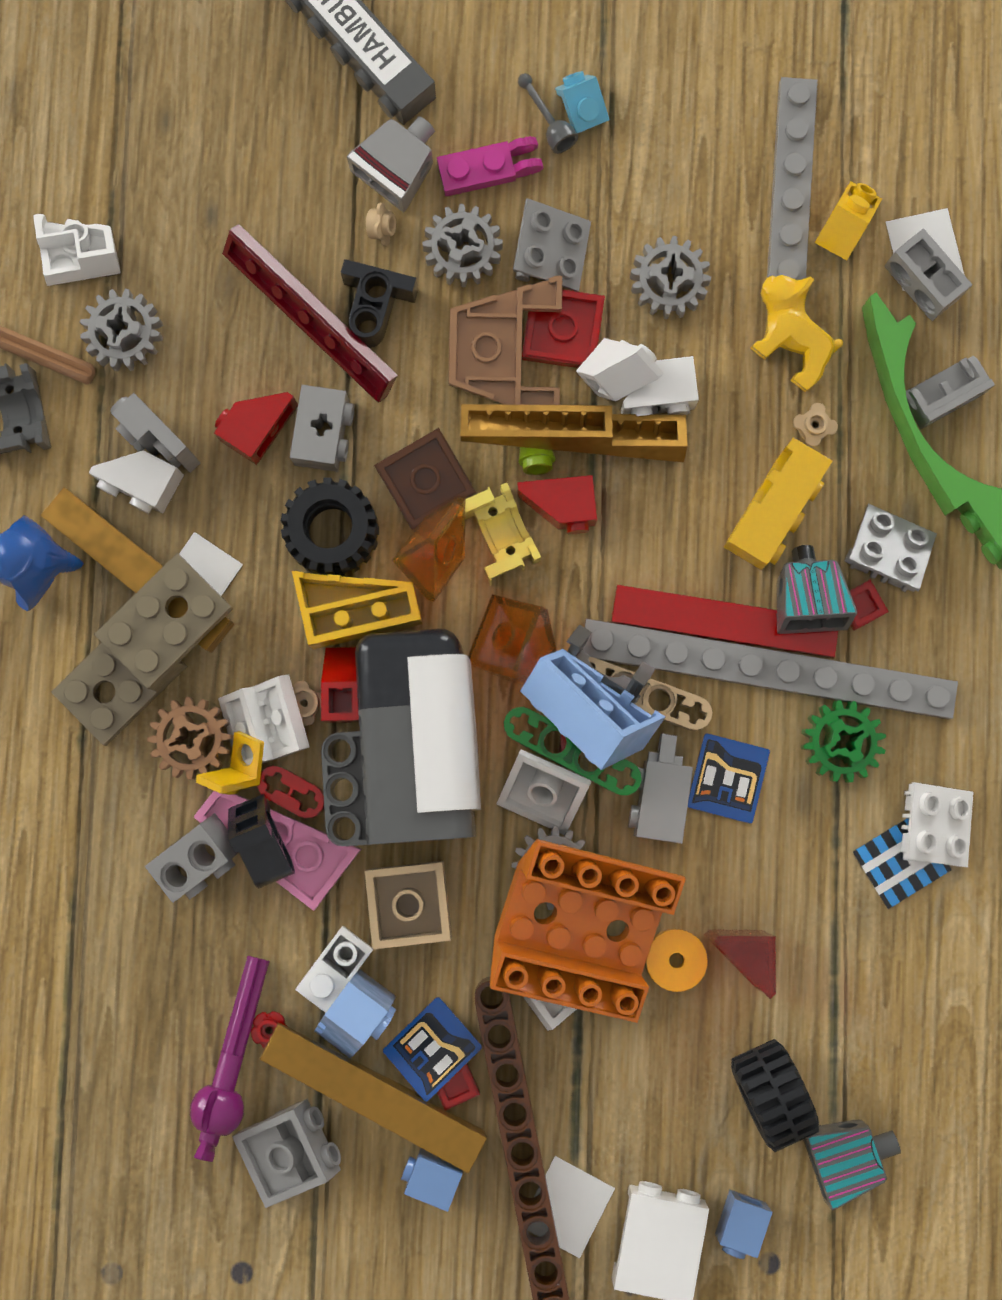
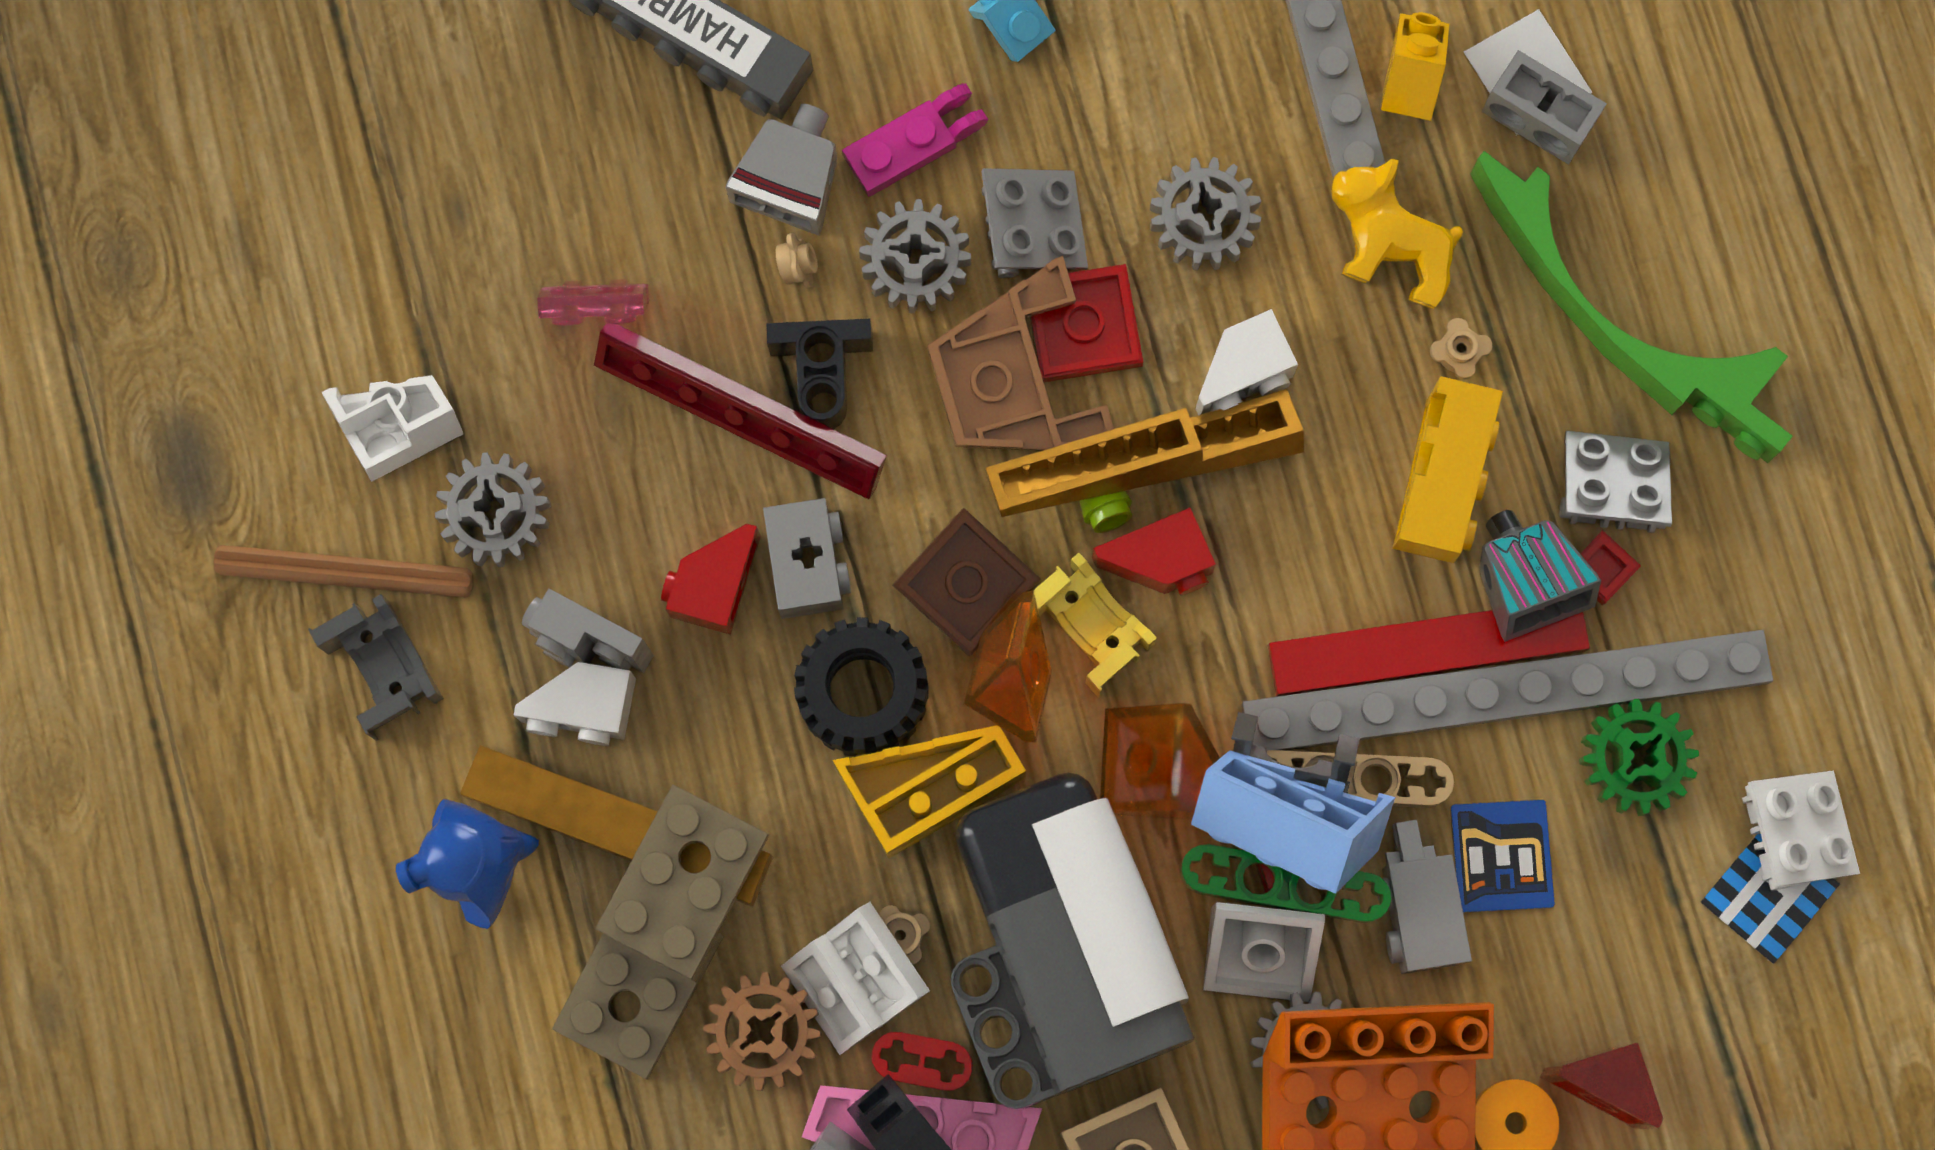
camera: 15 degrees left, 5 degrees down
white sticker [179,532,243,596] -> none
yellow bracket [196,731,264,795] -> none
red slope [321,647,359,723] -> none
dark grey hinge [518,73,578,154] -> none
white slope [576,338,663,401] -> none
light grey hinge [906,356,995,429] -> none
none -> clear pink plate [537,279,649,326]

